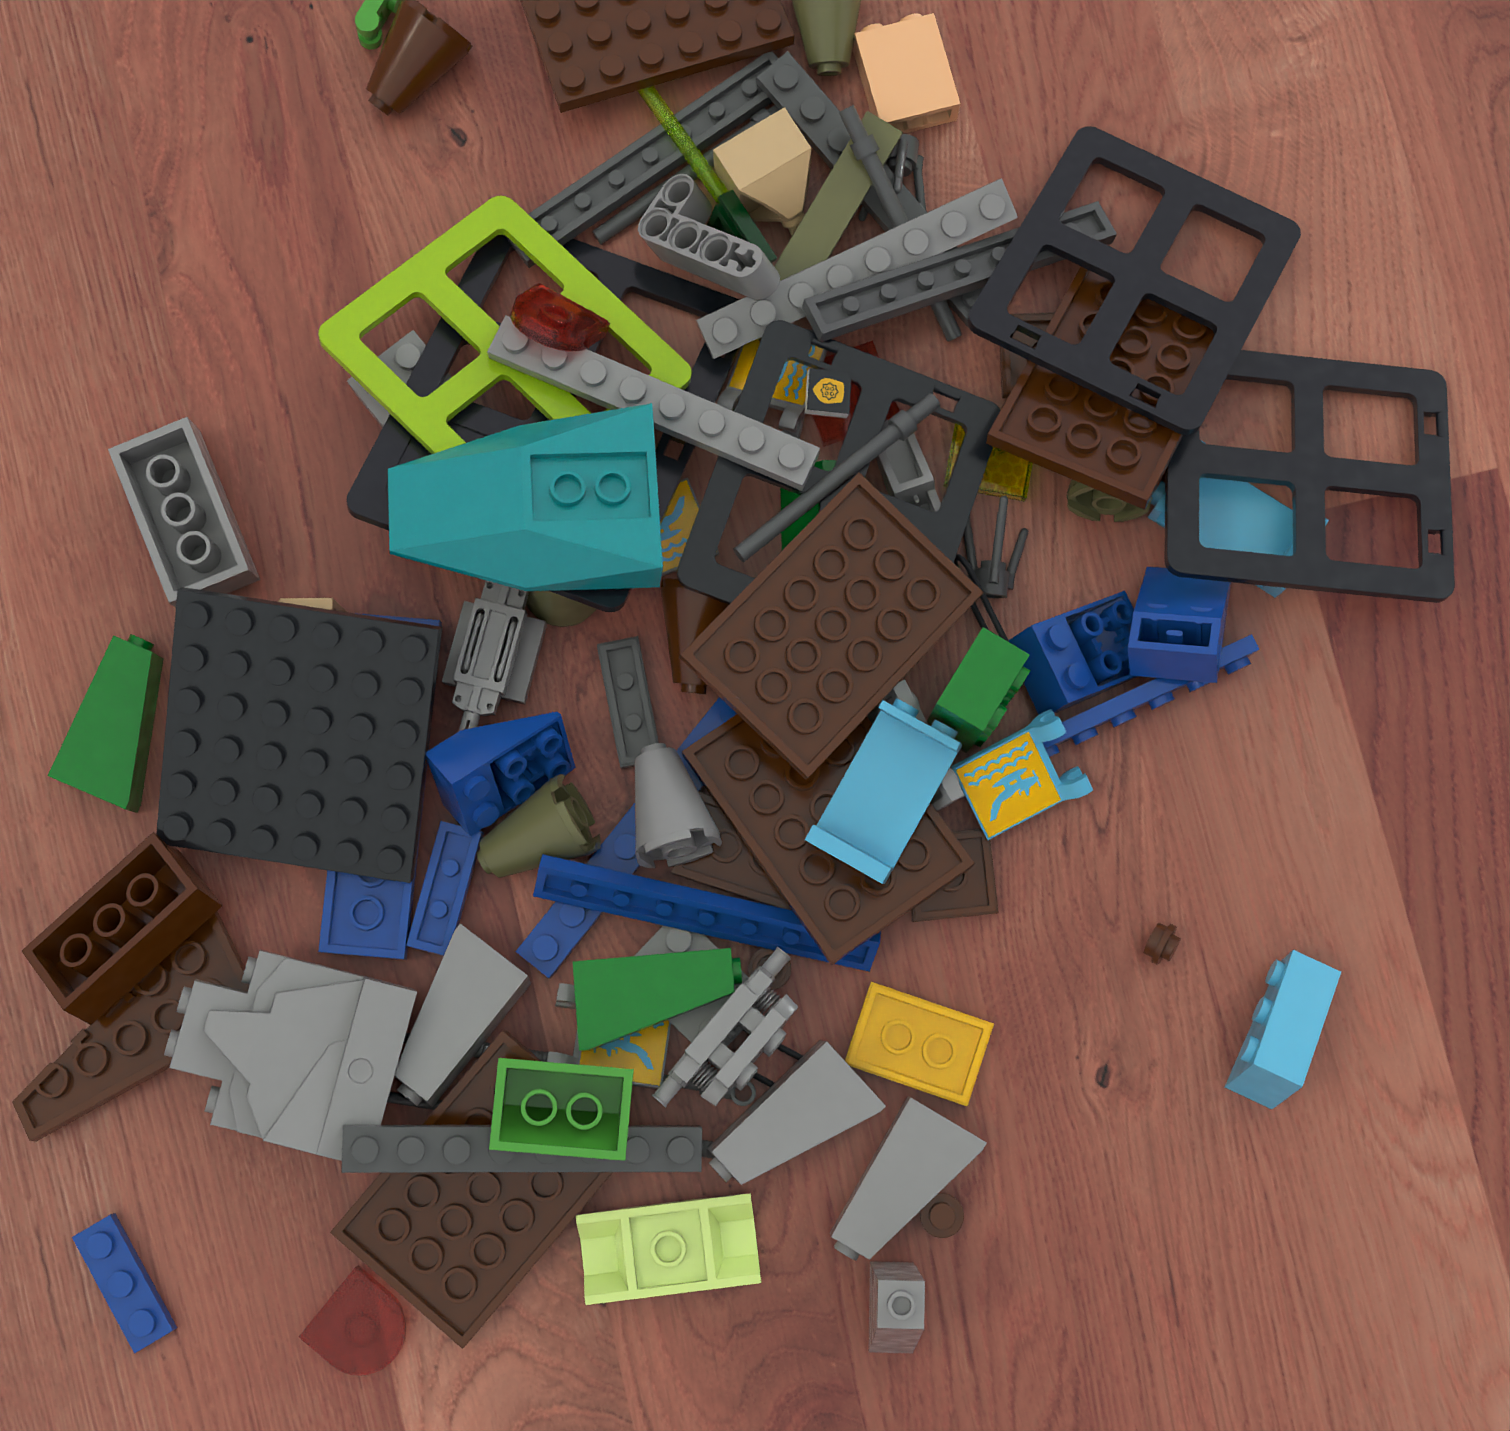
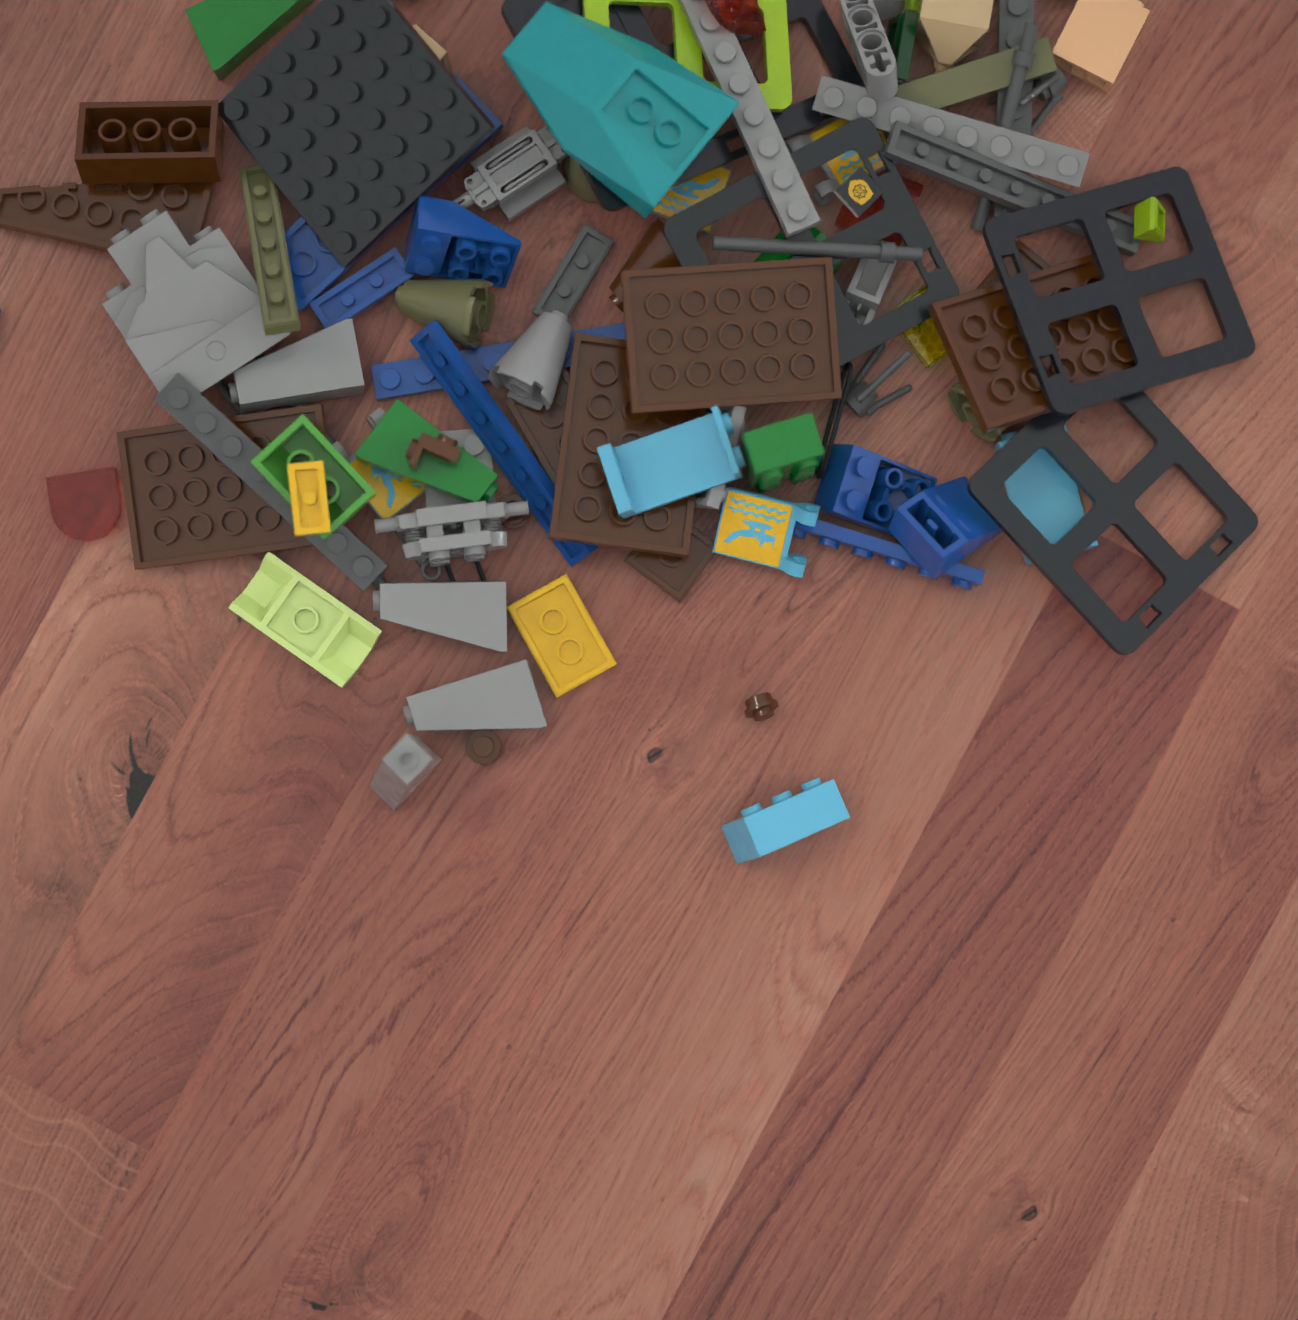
camera: 40 degrees right, 5 degrees up
none -> olive tile [239,165,301,336]
none -> yellow plate [287,460,331,536]
none -> reddish brown bracket [405,432,462,471]
none -> lime slope [1134,197,1166,243]

